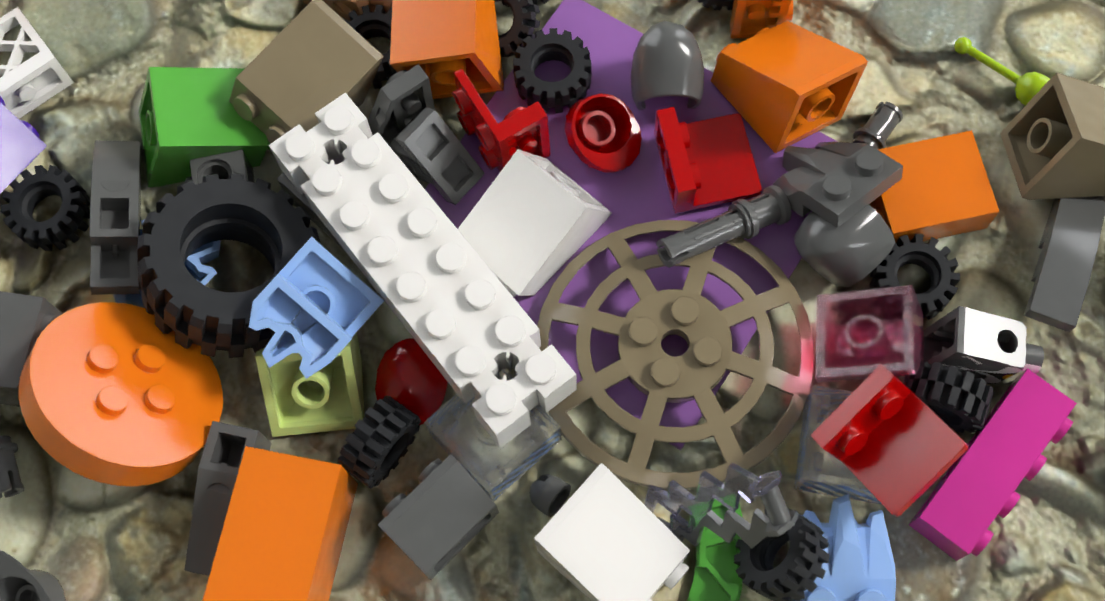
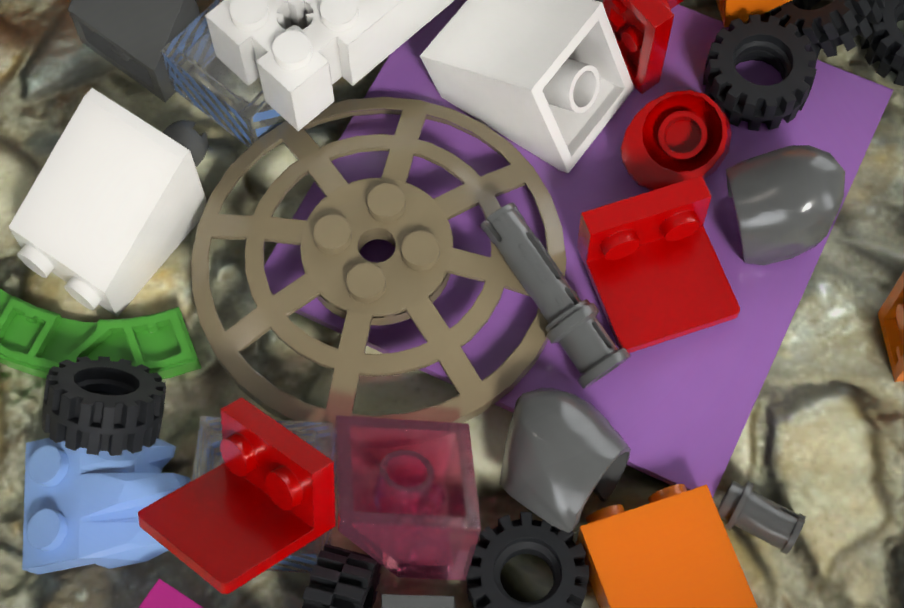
camera: 80 degrees right, 5 degrees down
piece [644,462,799,549] -> none
orange slope [711,21,868,153] -> none
dark grey plate [773,142,903,228] -> none

